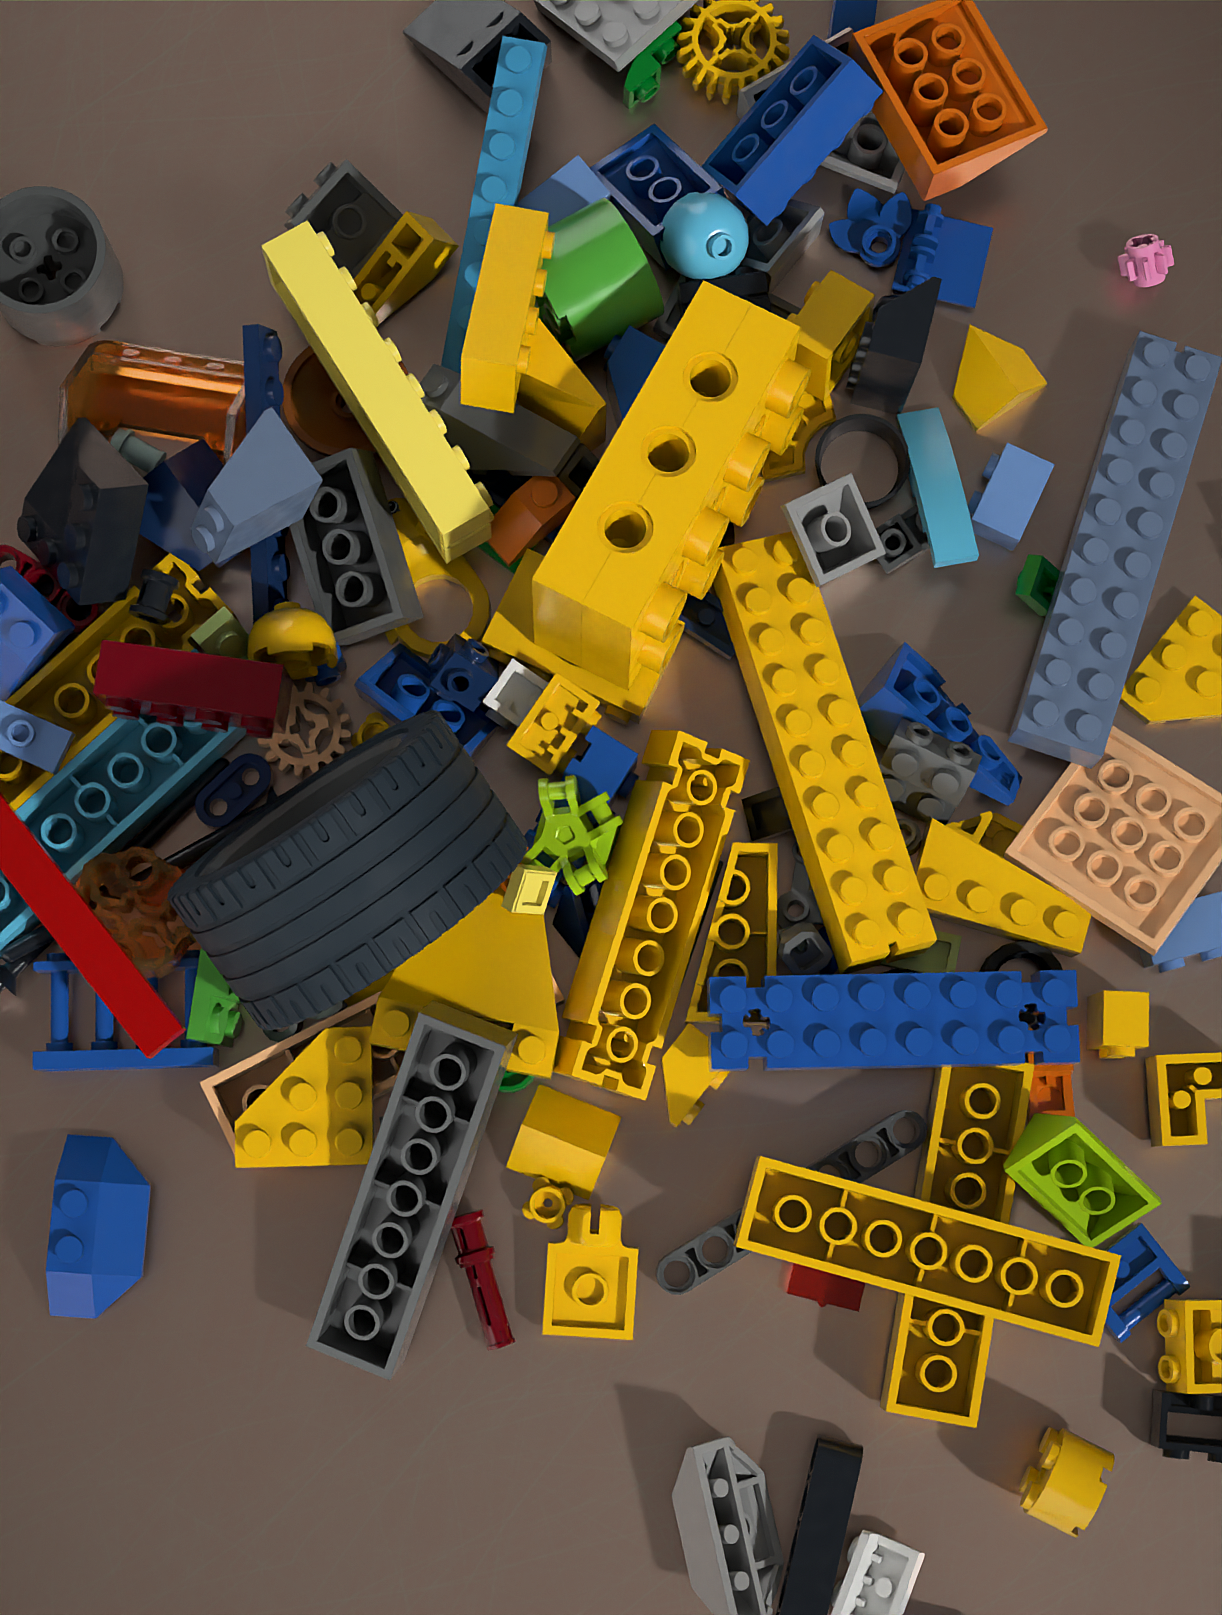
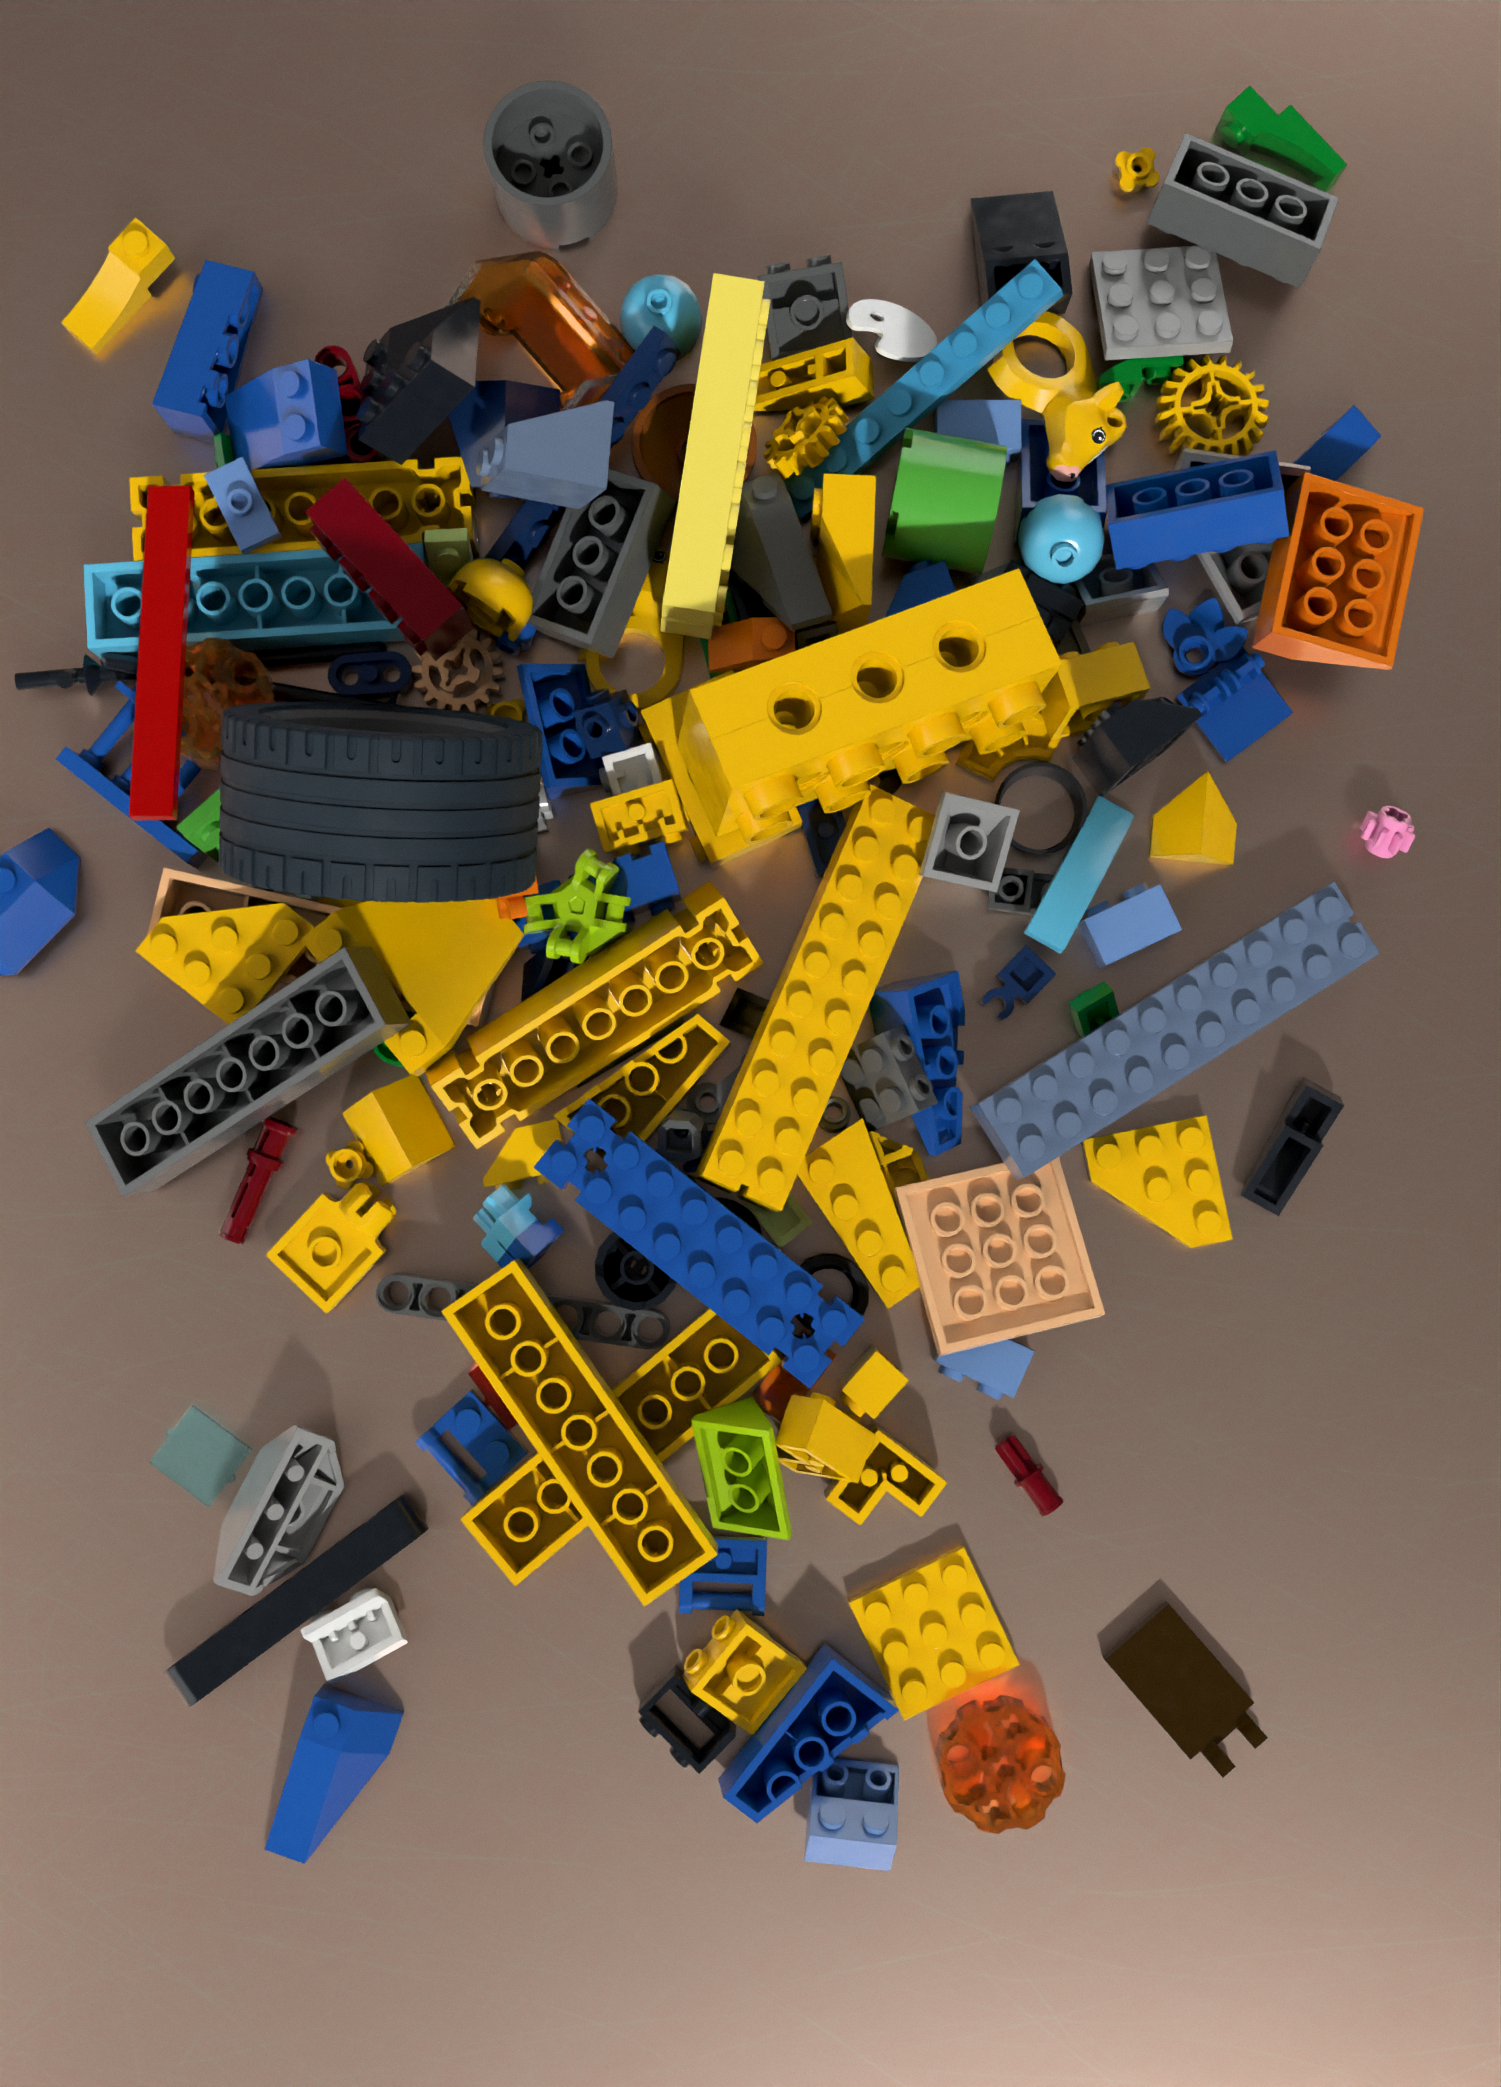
camera: 40 degrees right, 5 degrees up
light aqua pin [110,428,167,473] -> none
black bush [128,569,180,625] -> none
yellow wedge [461,203,555,413] -> none
light yellow tile [501,864,557,915] -> none
yellow brick [1019,1427,1115,1538] -> none
none -> clear light blue piece [149,1405,252,1507]
none -> blue plate [414,1389,529,1506]
none -> medium azure hips [473,1184,564,1269]
none -> black cylinder [595,1232,677,1311]
none -> medium azure cylinder [619,274,702,361]
none -> yellow gear [763,396,849,478]
none -> yellow brick [775,1392,875,1483]
none -> white piece [846,299,937,362]
none -> dark blue plate [980,945,1056,1021]
none -> yellow animal [987,311,1127,482]

